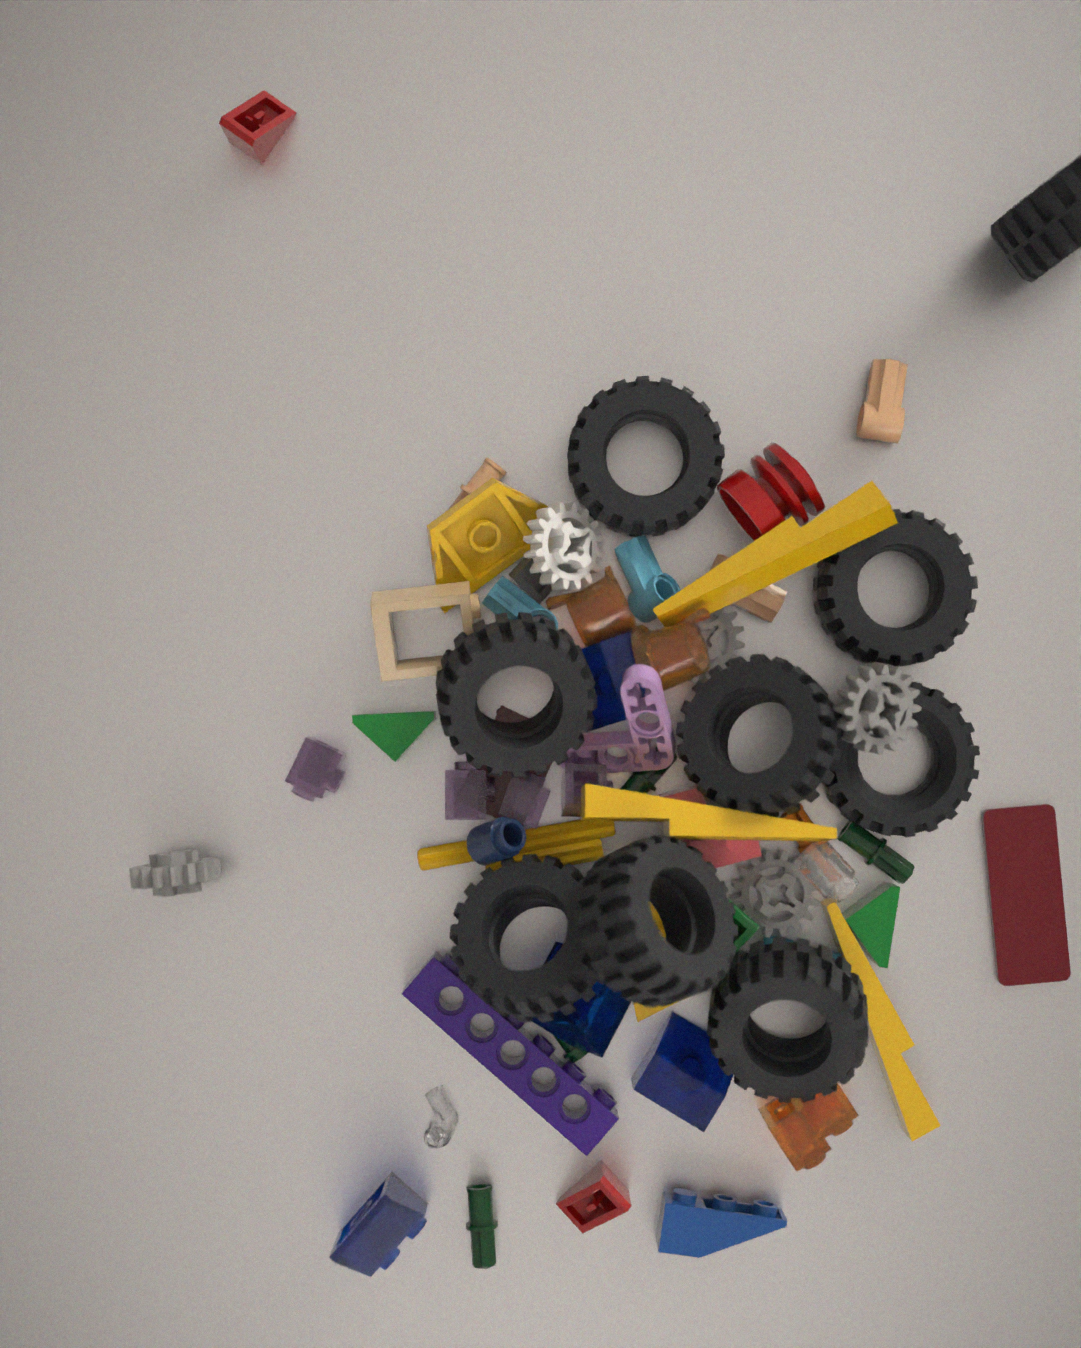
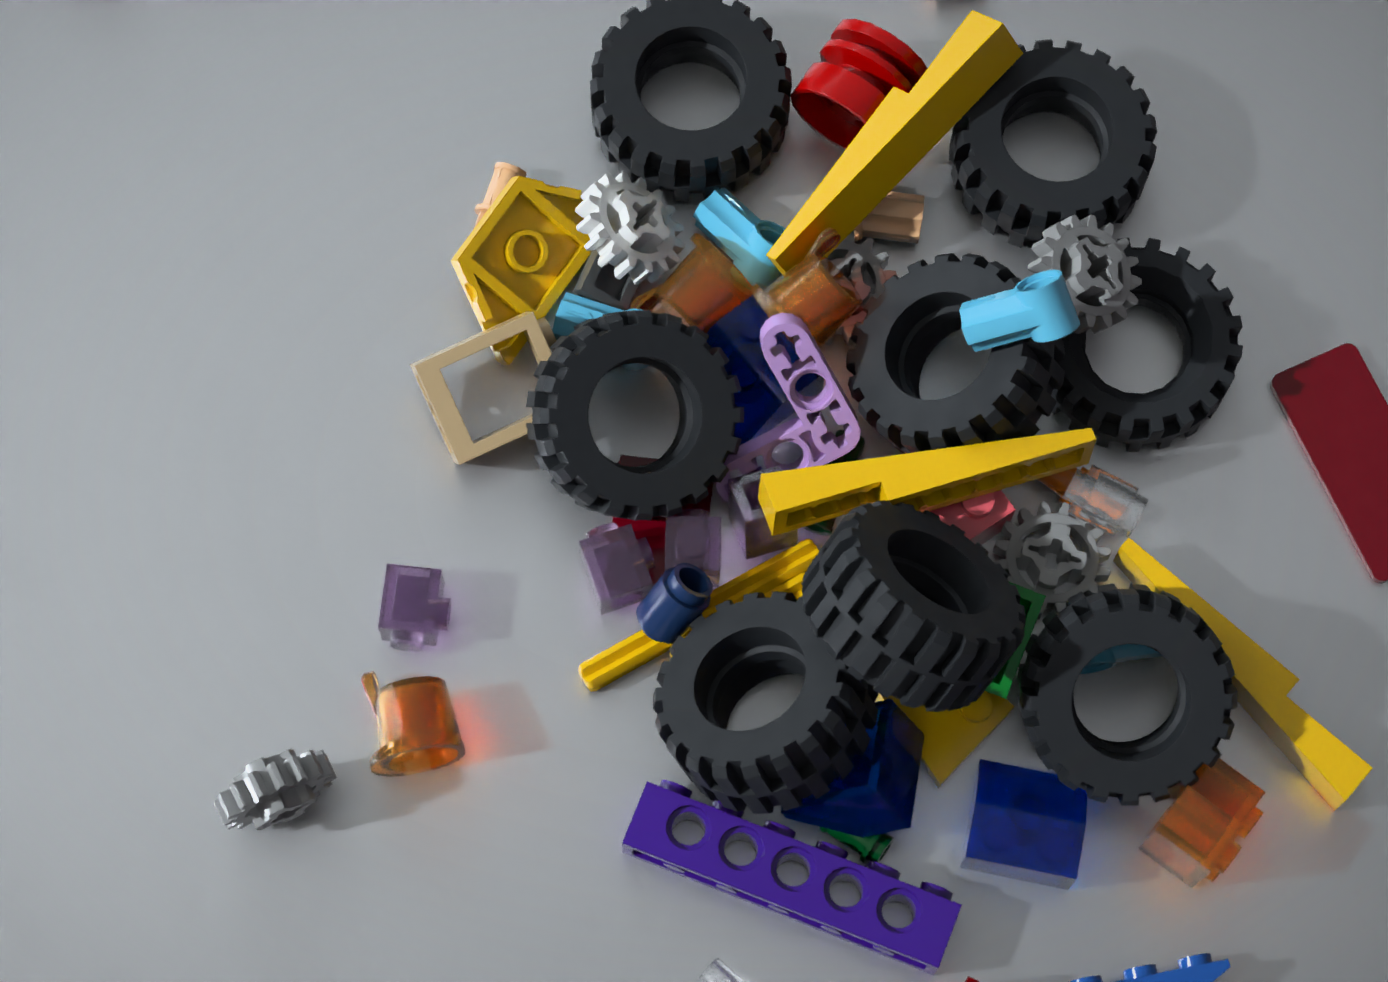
camera: 25 degrees left, 15 degrees down
green slope [352,711,437,762] -> none
dark green axle [837,820,915,884] -> none
green slope [842,882,900,968] -> none
none -> clear orange hat [361,671,465,777]
none -> medium azure piece [959,270,1080,352]

